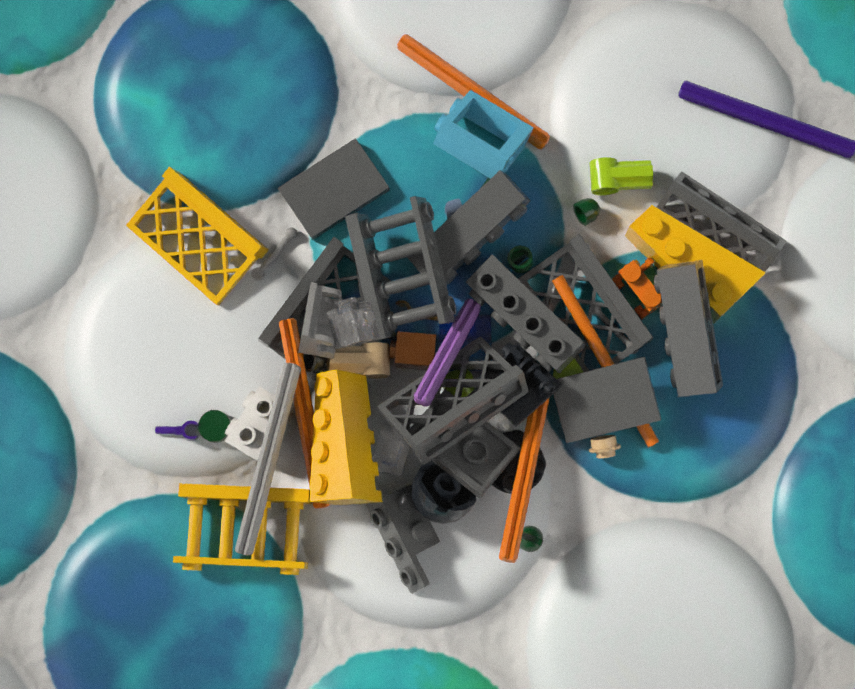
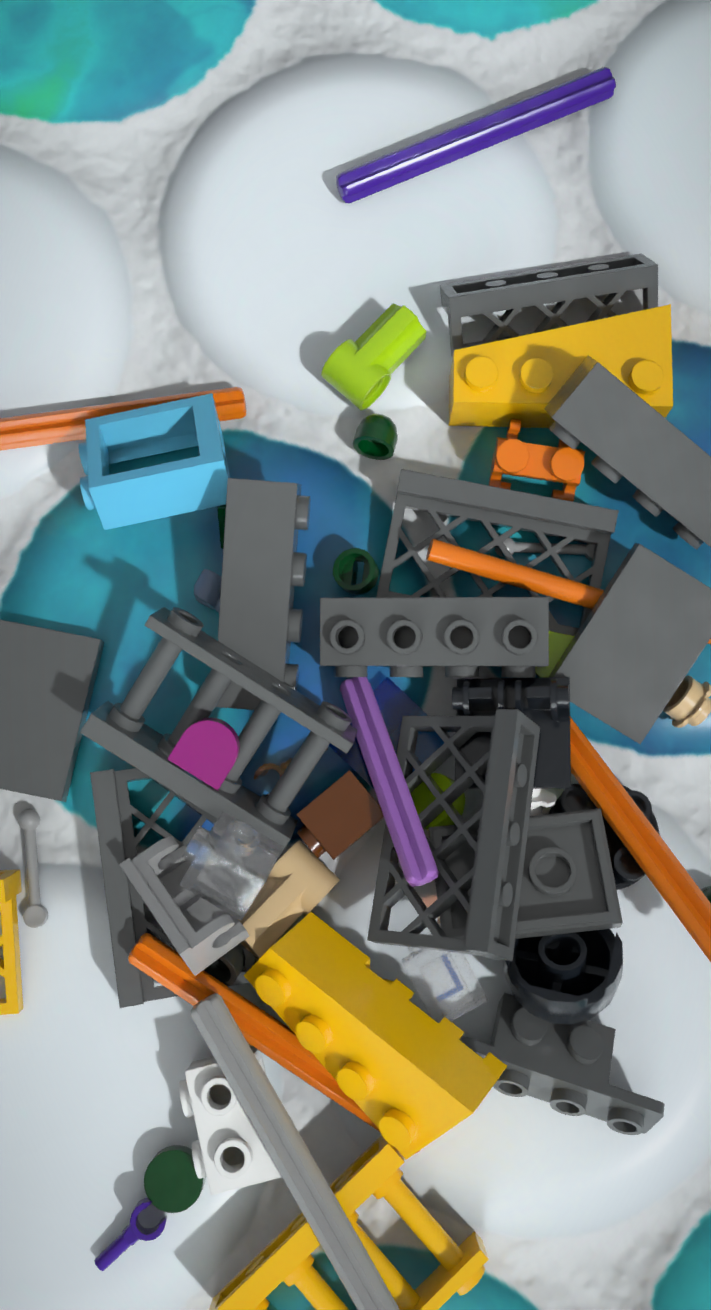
camera: 50 degrees left, 0 degrees up
none -> magenta tile [167,718,240,791]

